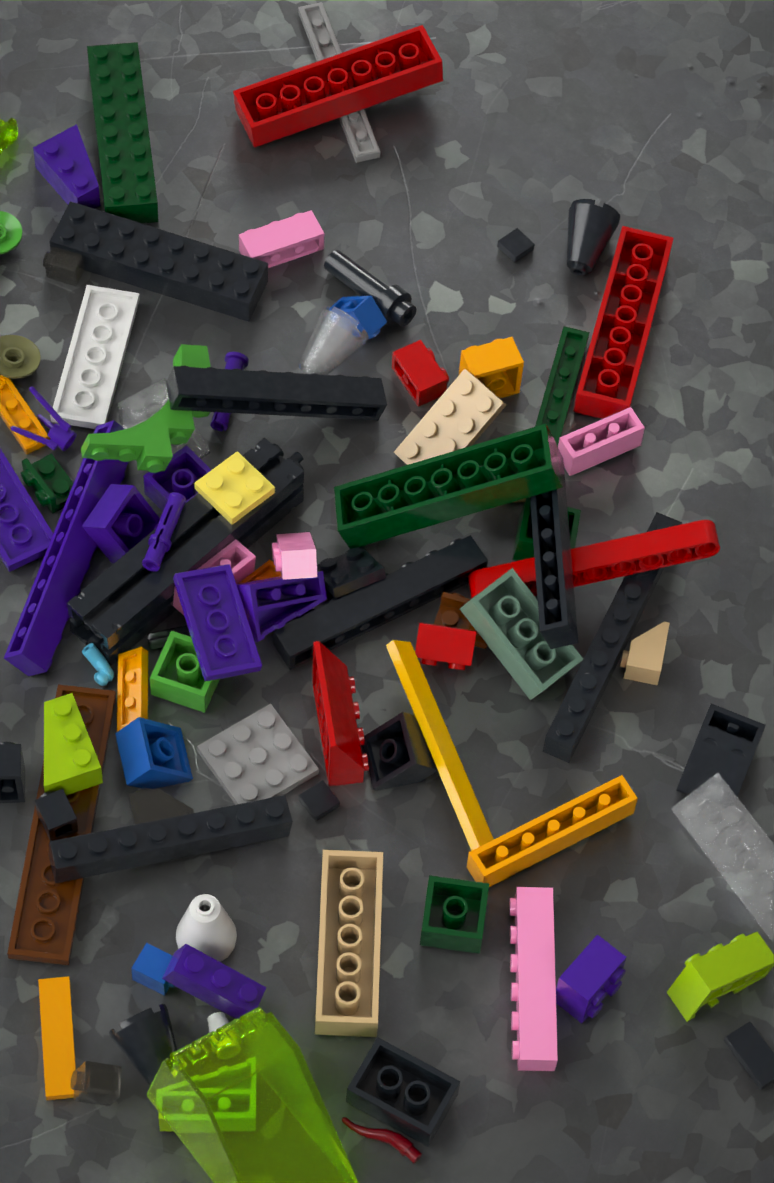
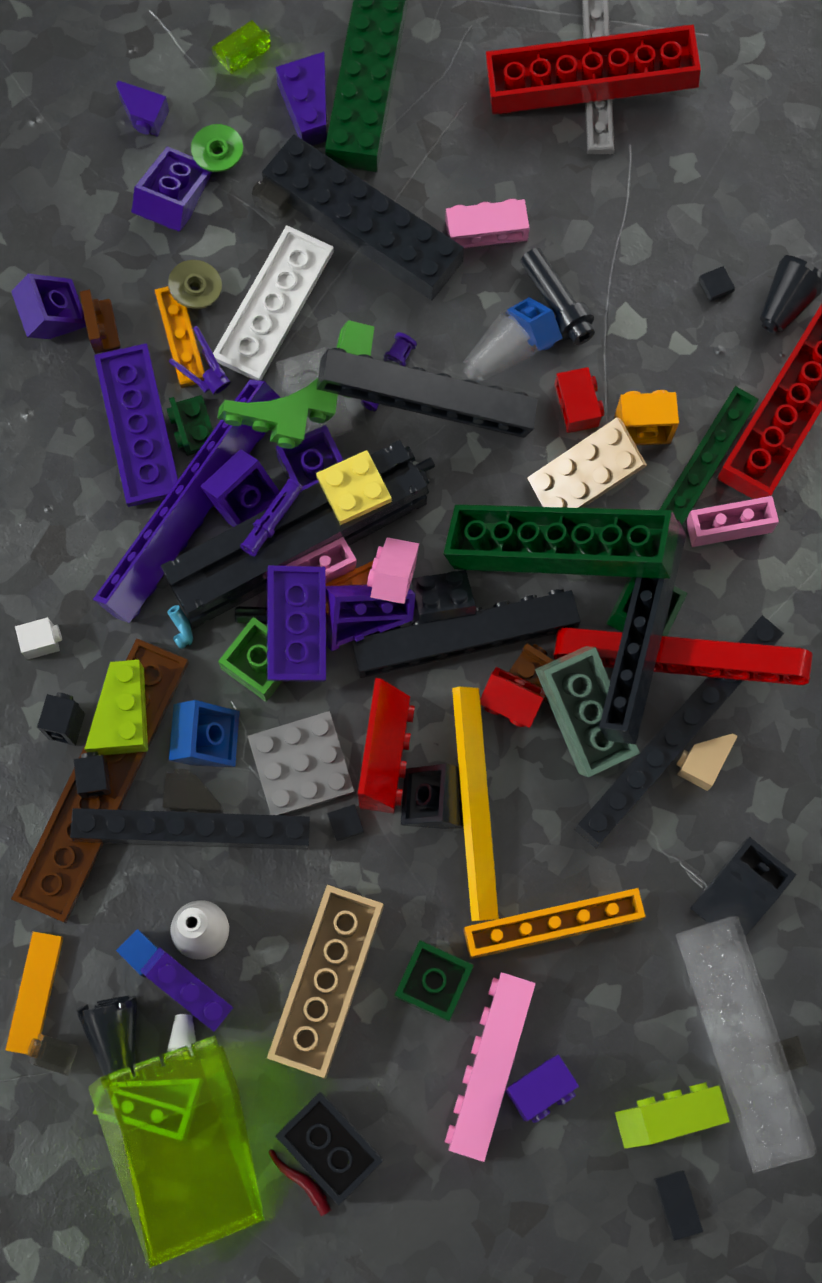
camera: 20 degrees right, 15 degrees up
light orange plate [117,647,148,732] -> none

